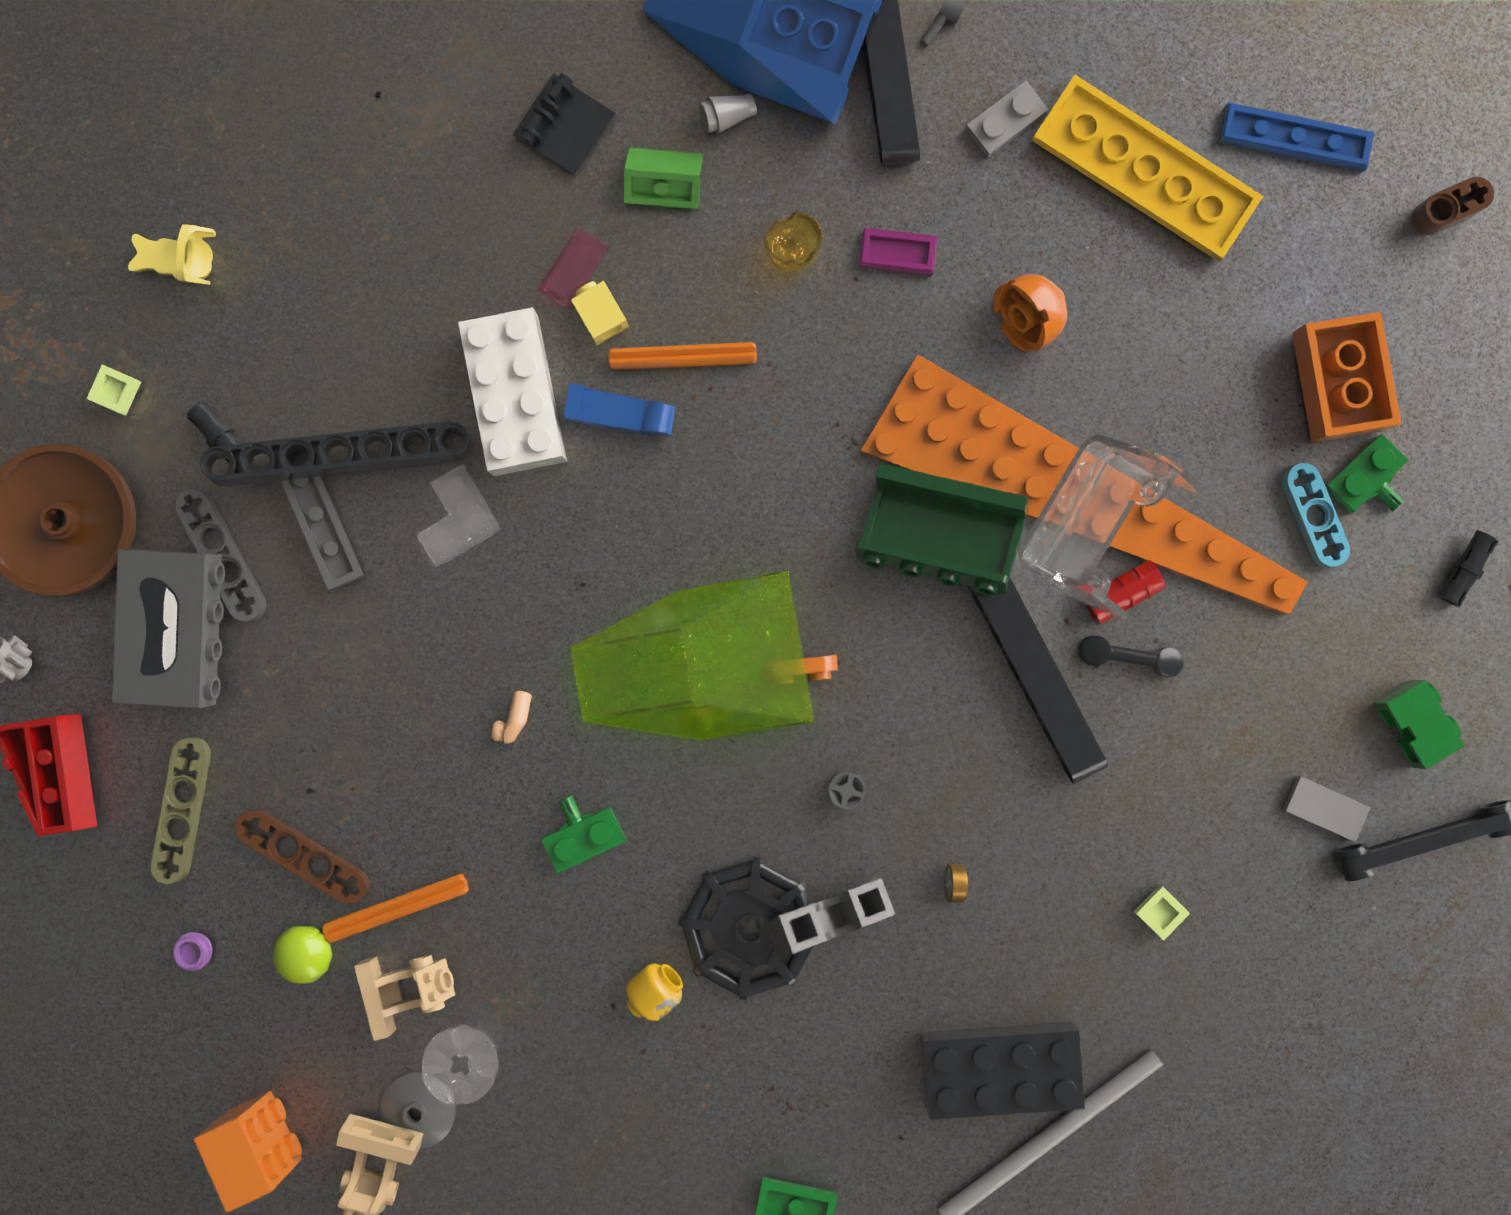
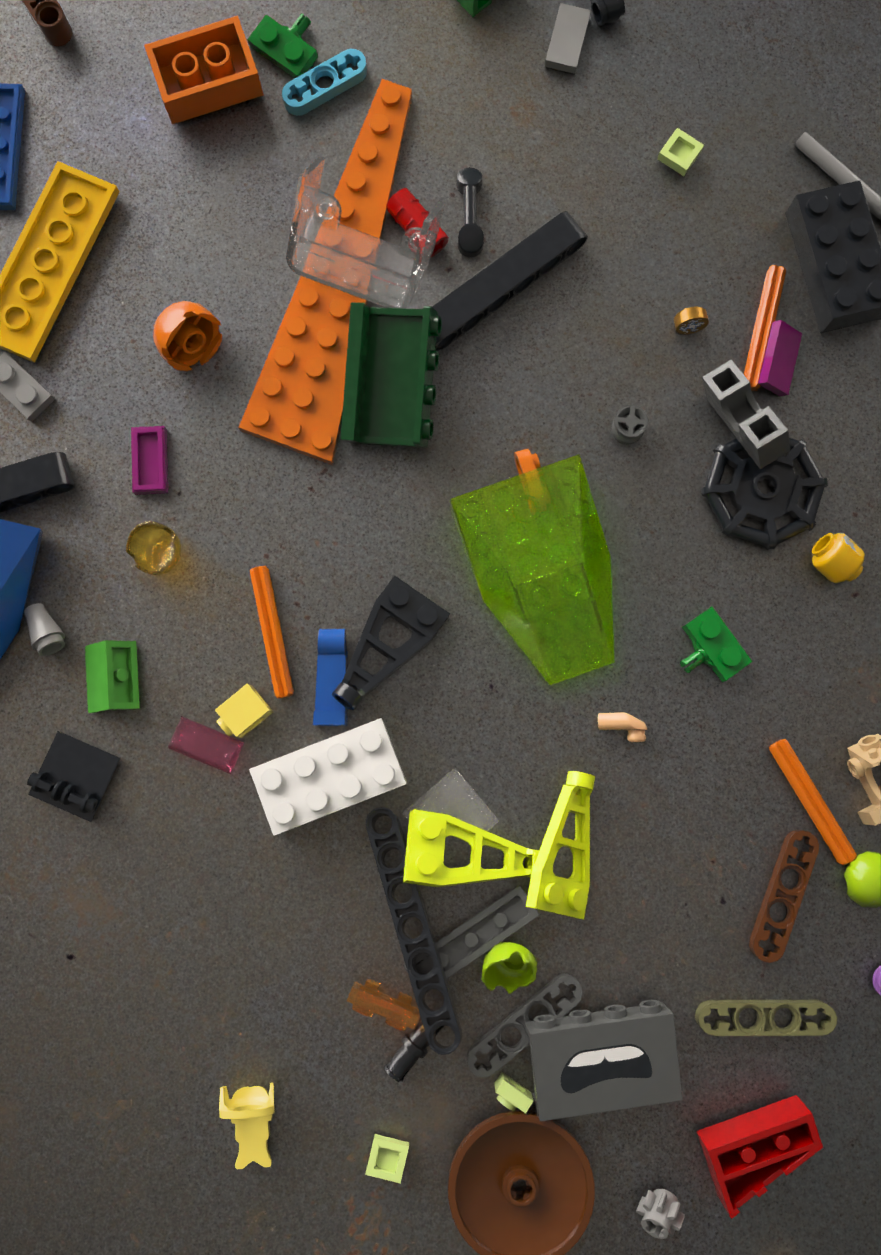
camera: 100 degrees left, 5 degrees down
none -> black plate [332,576,450,710]
none -> clear orange plate [347,978,420,1031]
none -> neon yellow plate [403,809,539,887]
none -> lime hair [481,942,538,994]
none -> yellowish green plate [494,1072,534,1114]
none -> neon yellow plate [526,771,595,920]
none -> orange axle [744,265,786,391]
none -> magenta tile [758,320,802,396]

